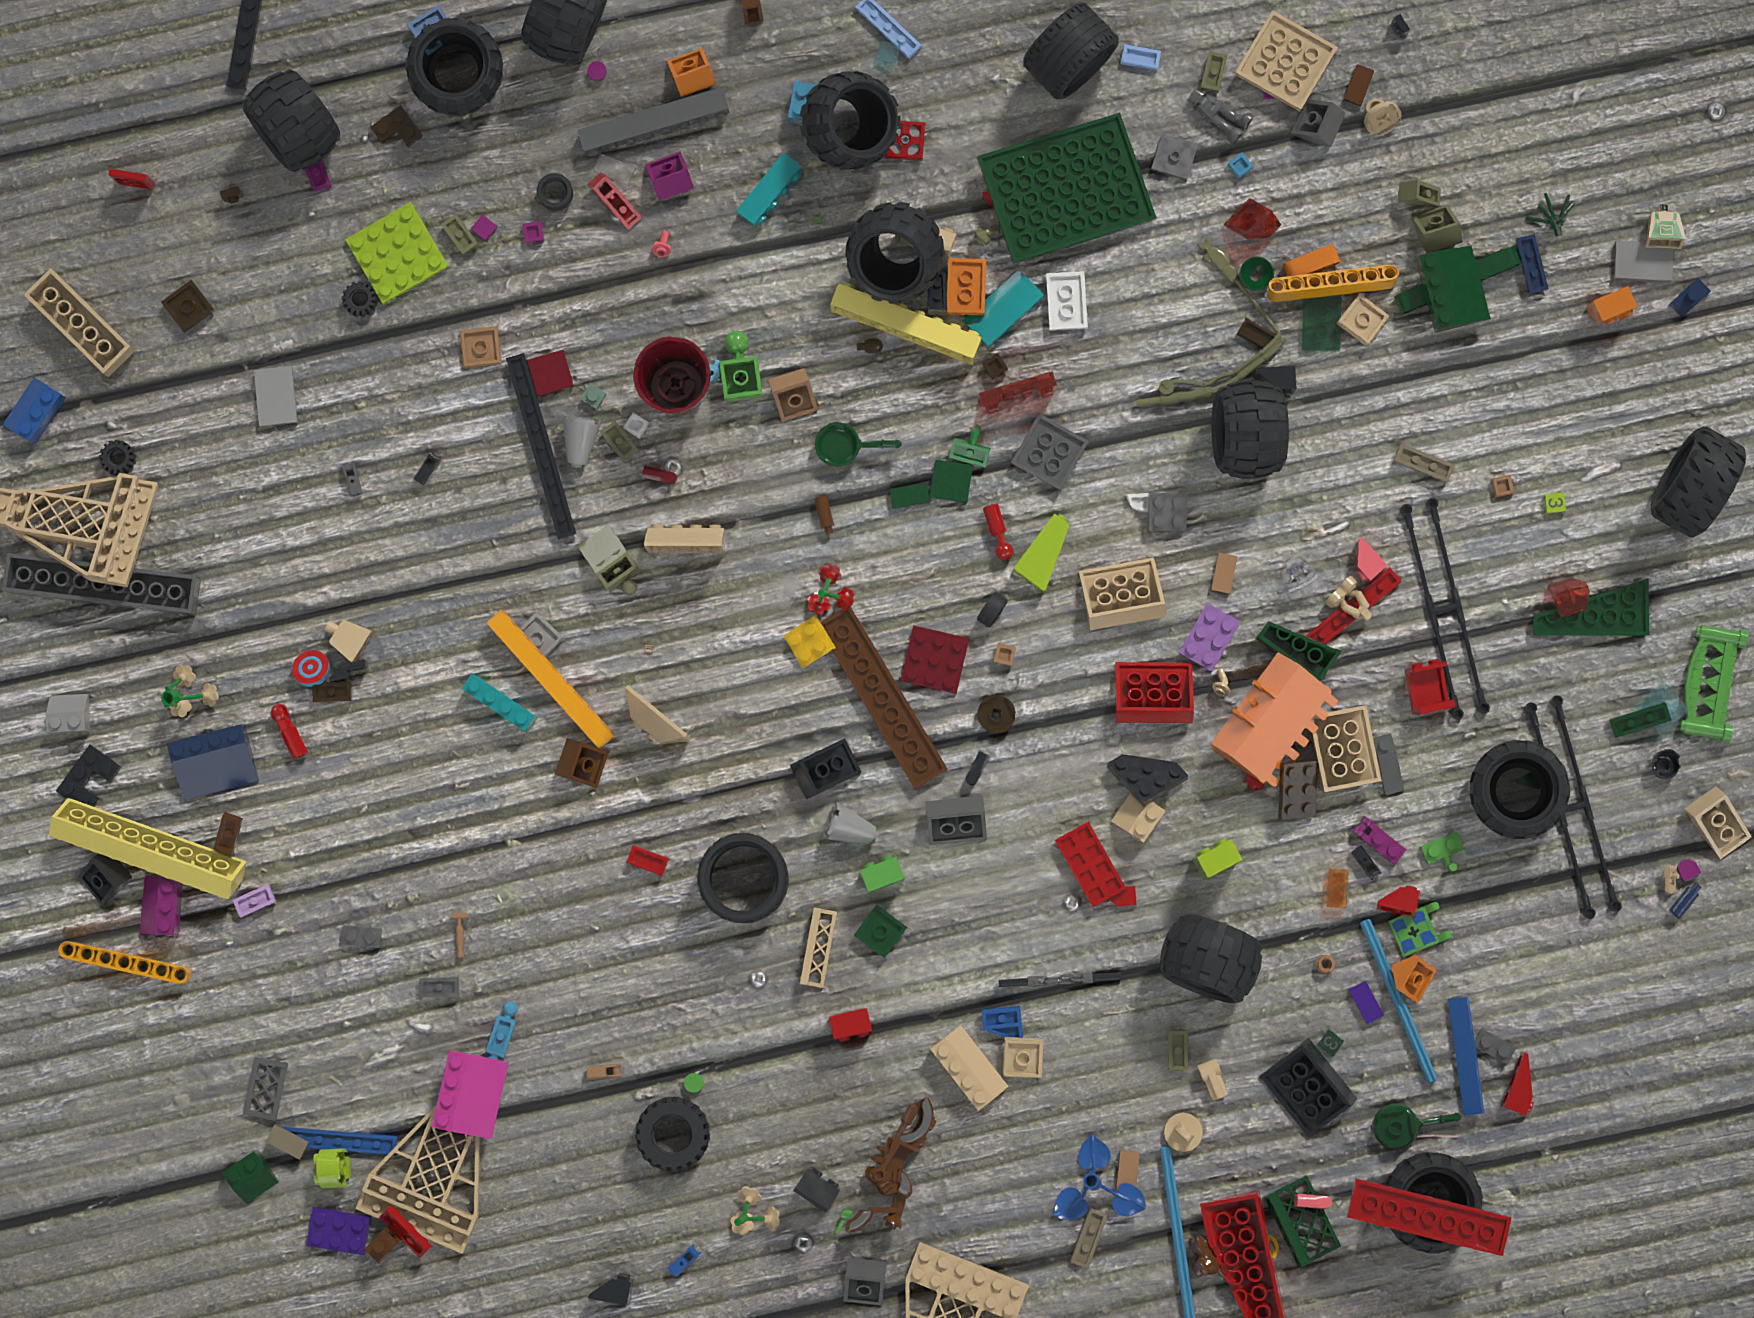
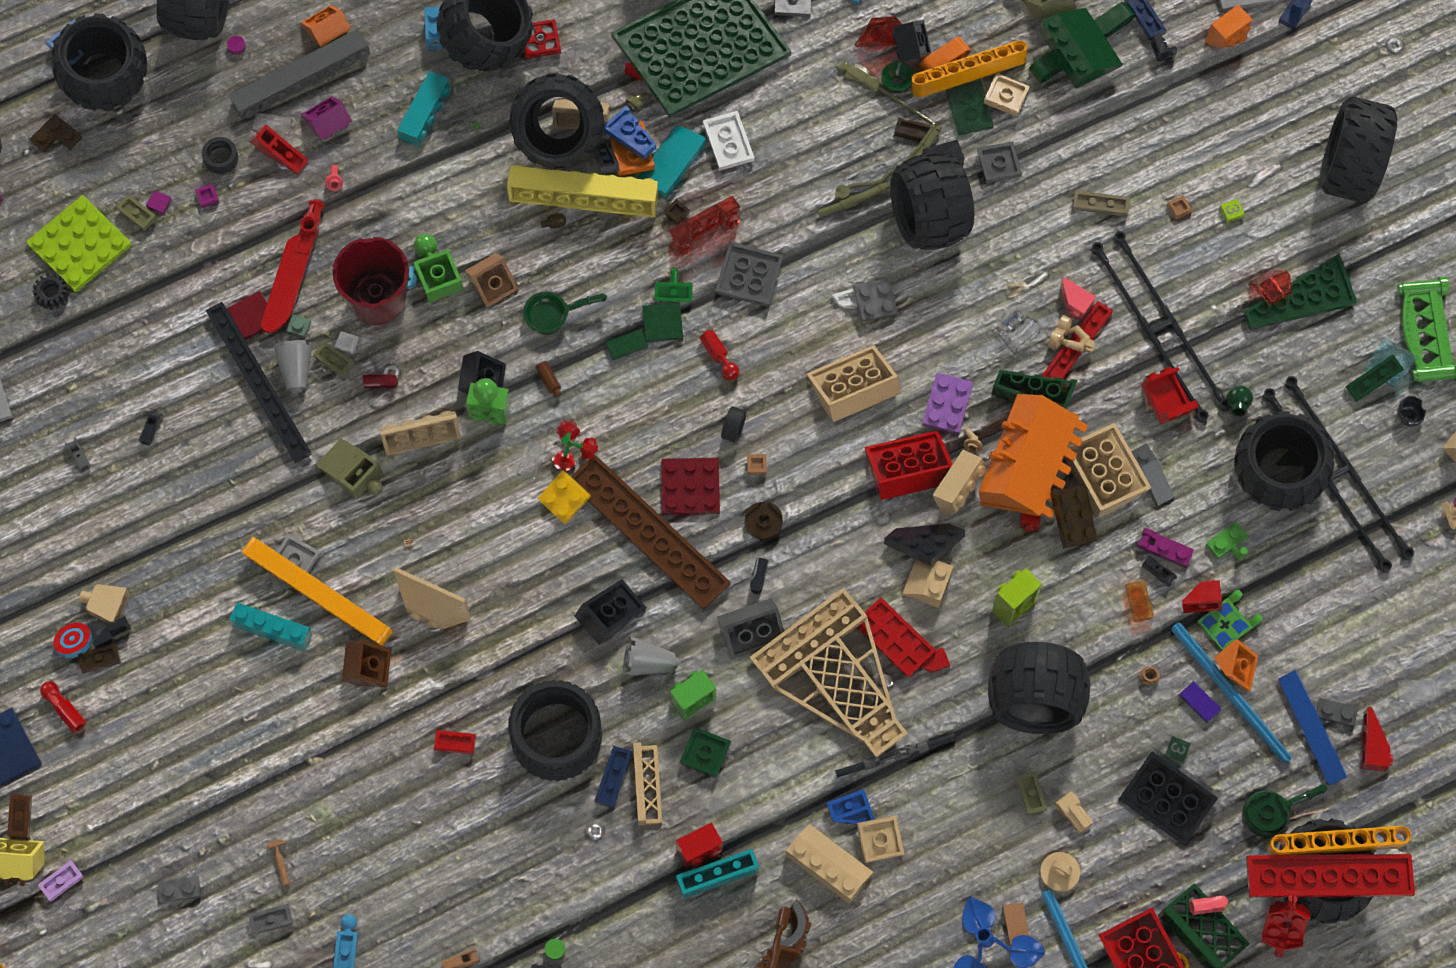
camera: 25 degrees left, 15 degrees down
medium nougat tile [460,326,502,369] -> none
lime slope [1013,514,1070,593] -> none
medium nougat tile [1211,553,1238,594] -> none
none -> red piece [261,199,325,333]
none -> black slope [458,351,506,395]
none -> bright green brick [466,378,511,425]
none -> dark blue plate [594,745,632,809]
none -> blue wing [604,105,656,159]
none -> teal brick [676,849,759,899]
none -> tan wing [750,587,908,758]
none -> black slope [892,20,931,62]
none -> tan slope [933,450,986,516]
none -> dark grey plate [977,141,1022,183]
none -> black bracket [1150,33,1178,62]
none -> dark green piece [1227,385,1253,417]
none -> red plate [1262,895,1310,958]
none -> light orange beam [1267,826,1411,855]

